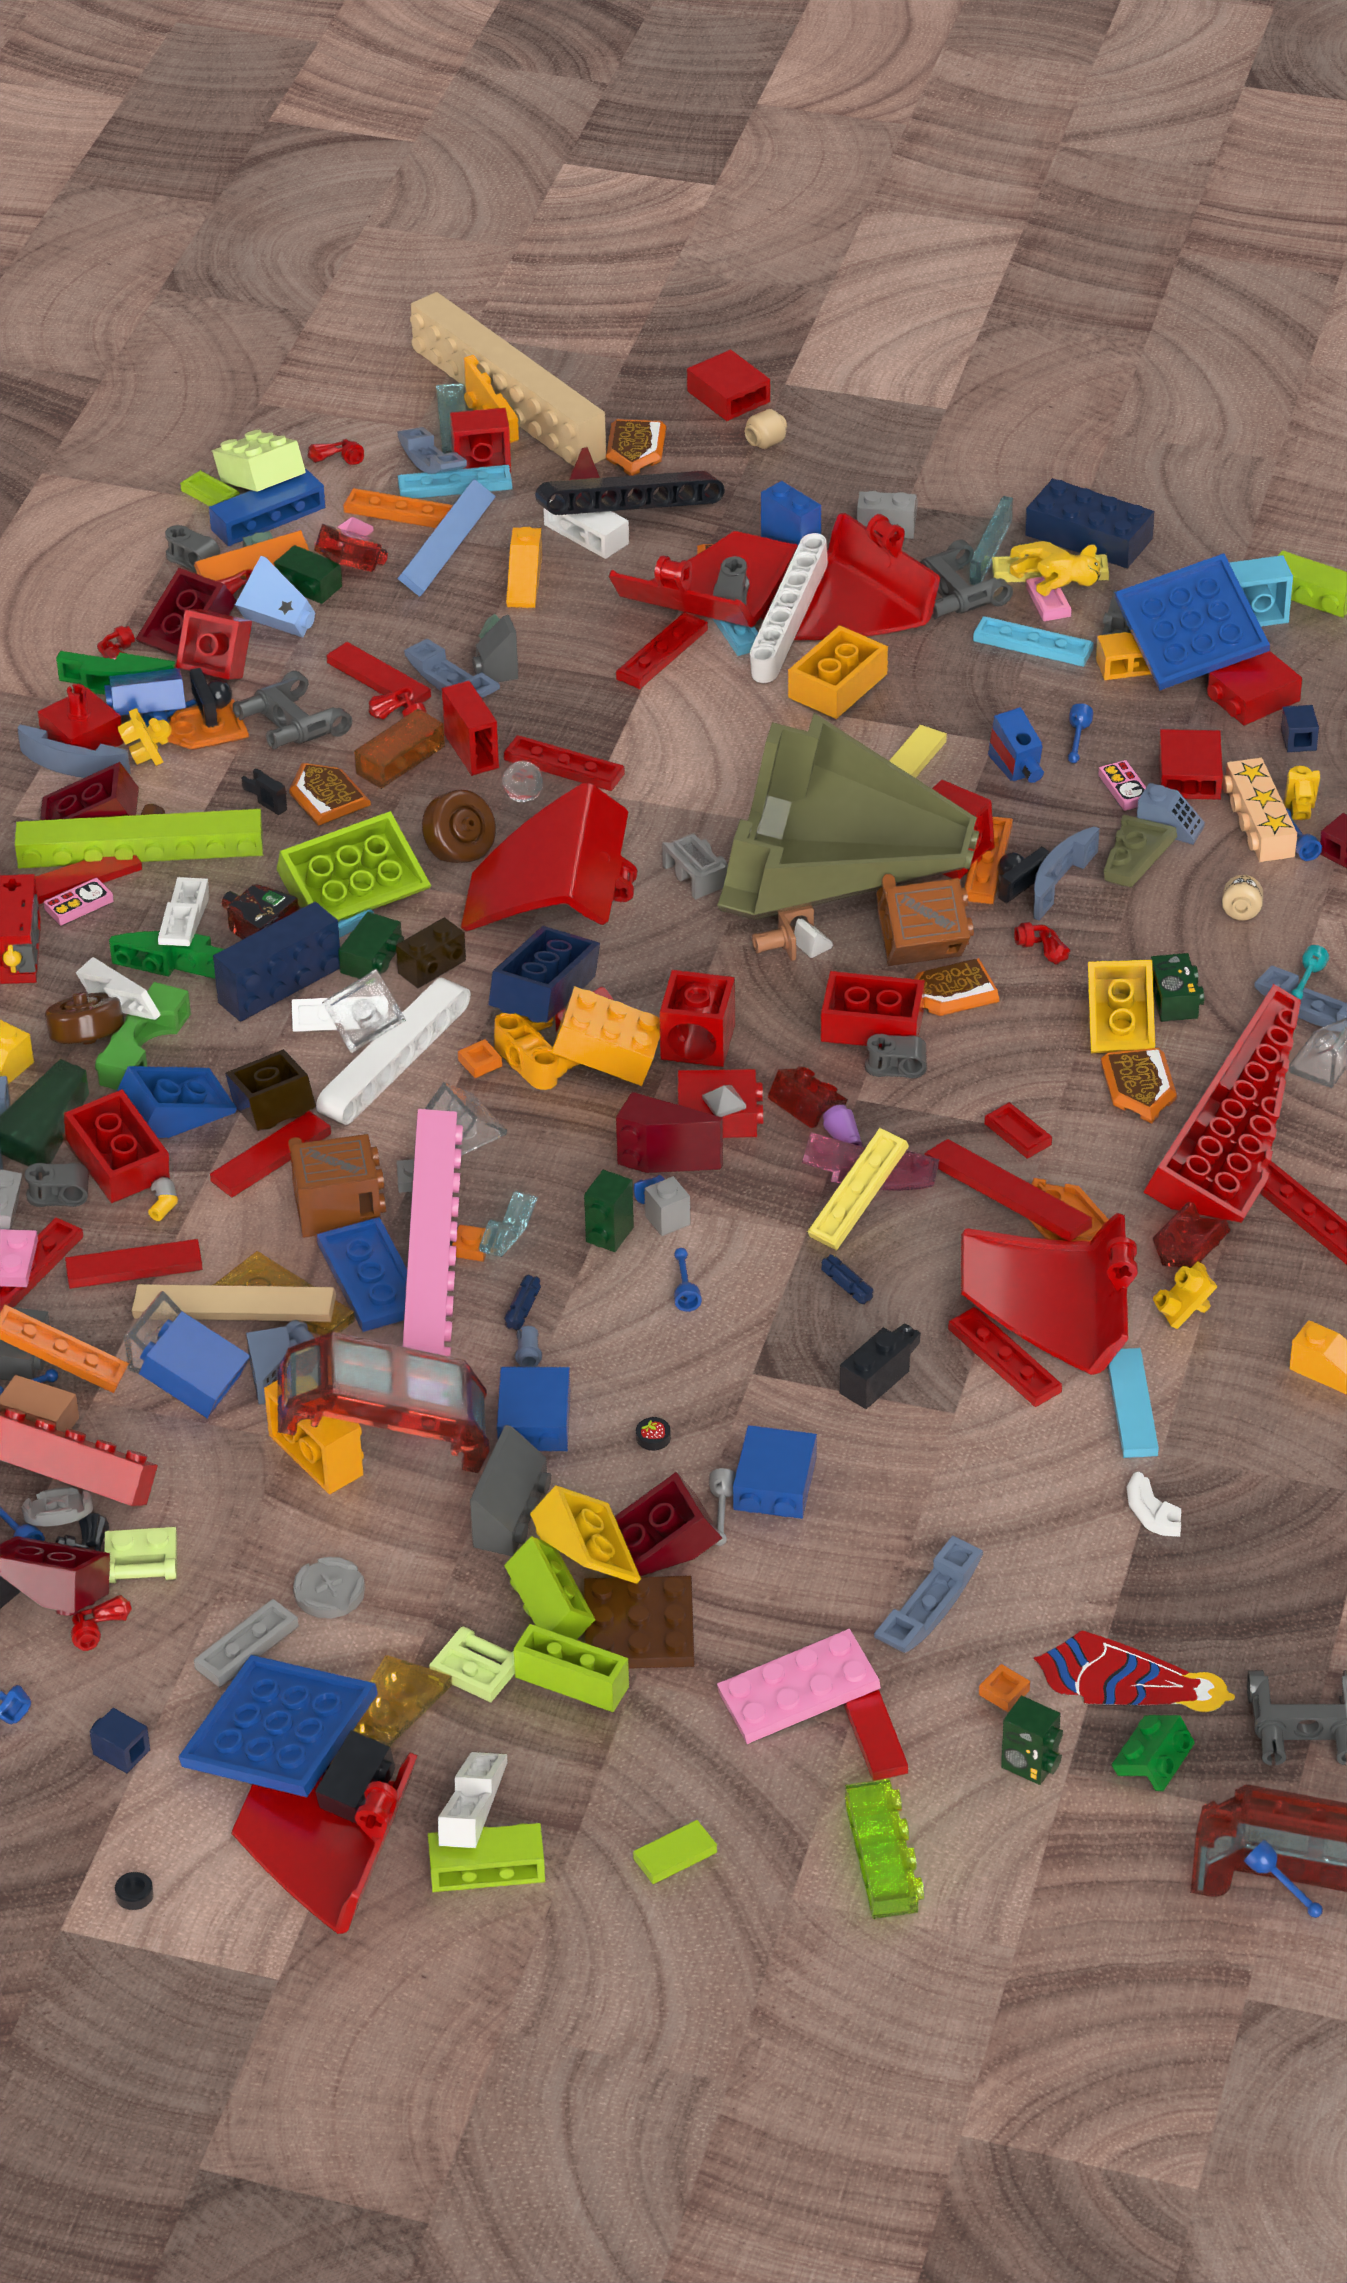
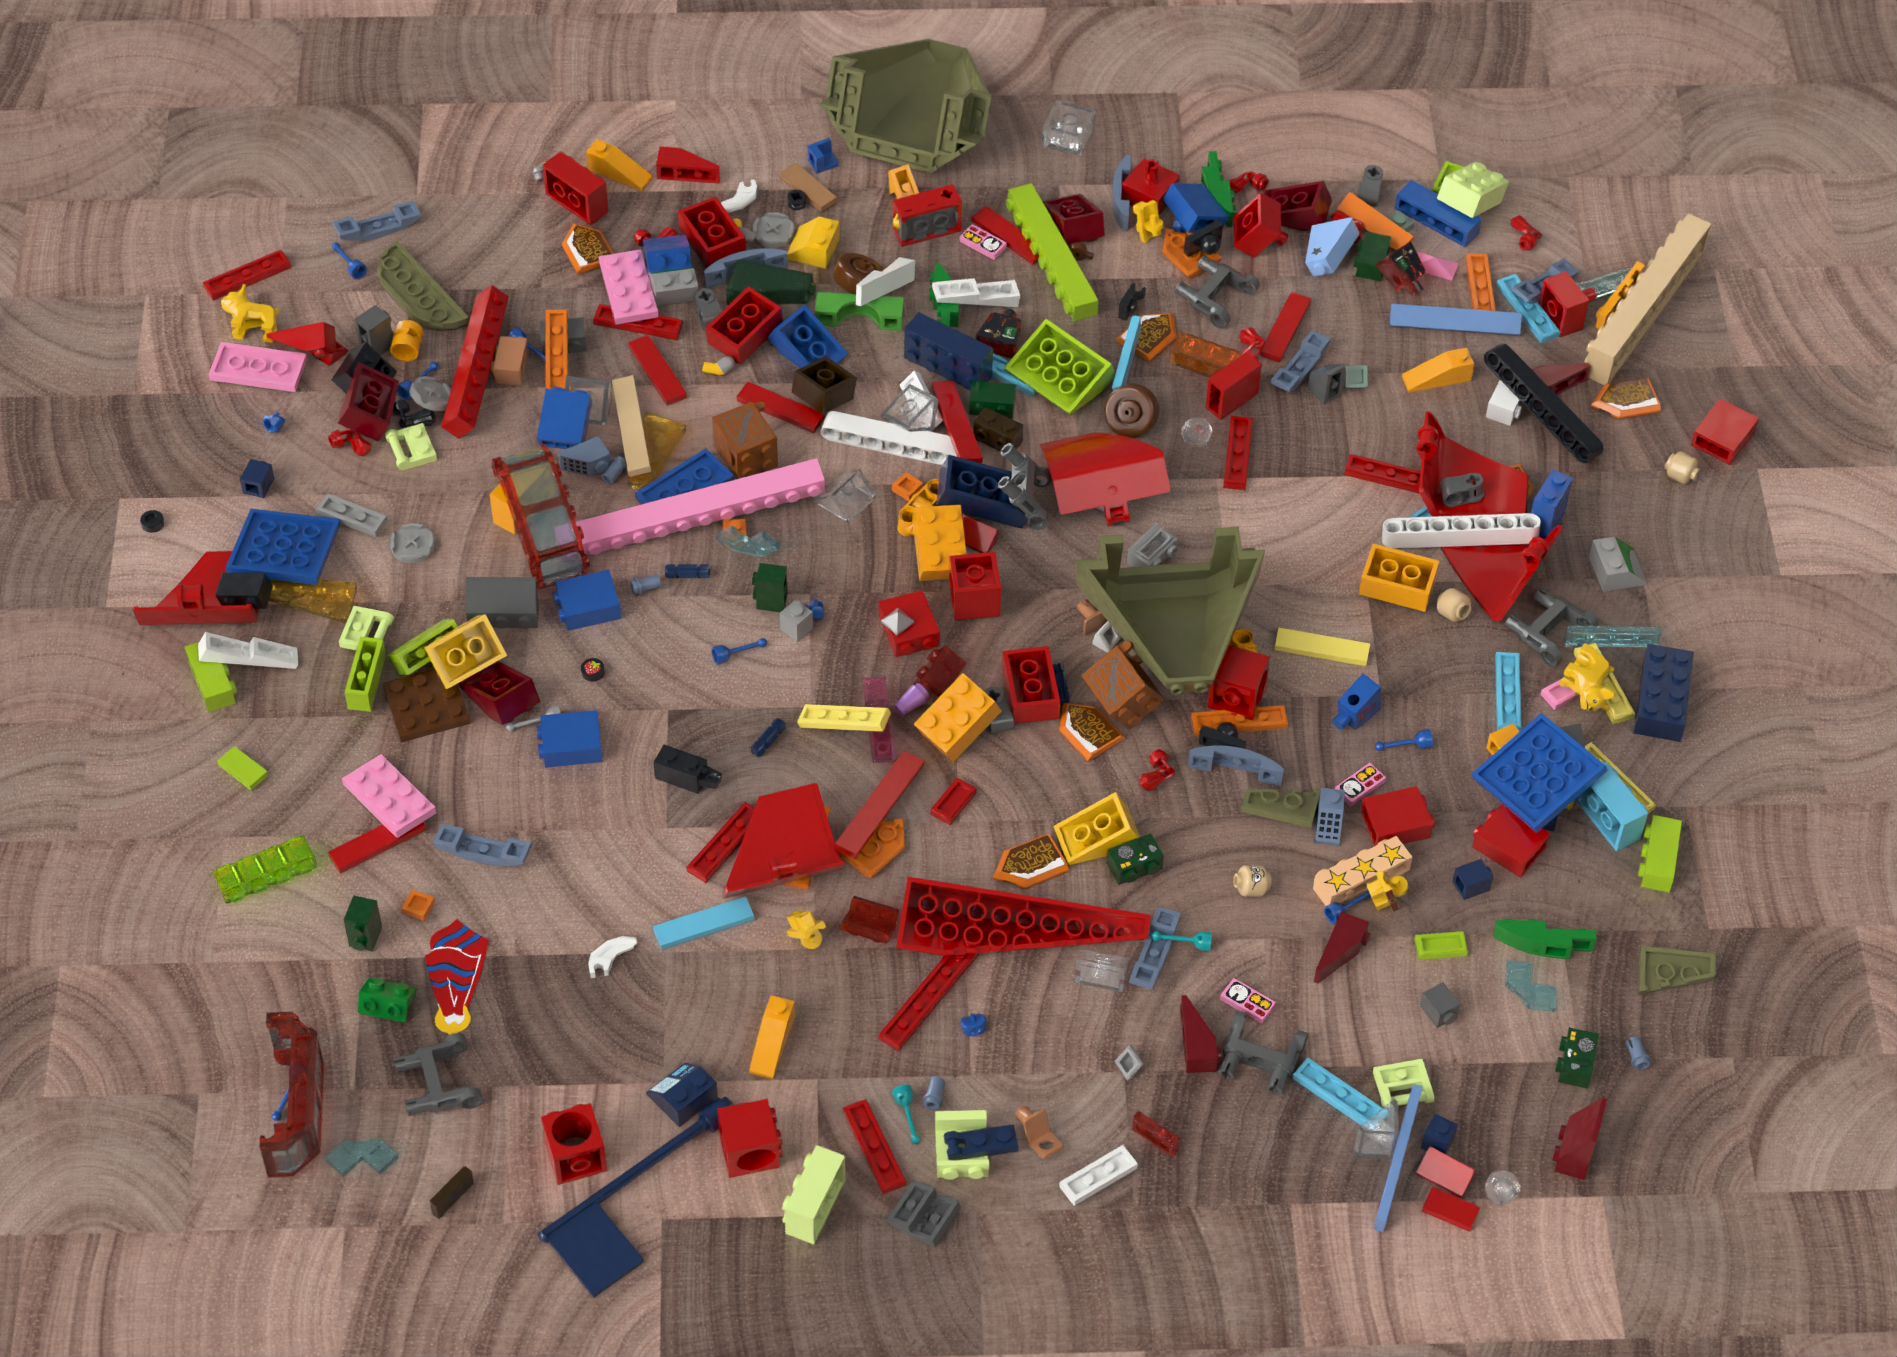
camera: 70 degrees right, 10 degrees up
dark red slope [616,1092,723,1173] -> none
none -> light orange brick [914,673,1002,762]
none -> red tile [931,381,983,463]
none -> dark grey connector [998,443,1051,530]
none -> medium azure tile [1112,315,1141,391]
none -> tan head [1437,588,1471,622]

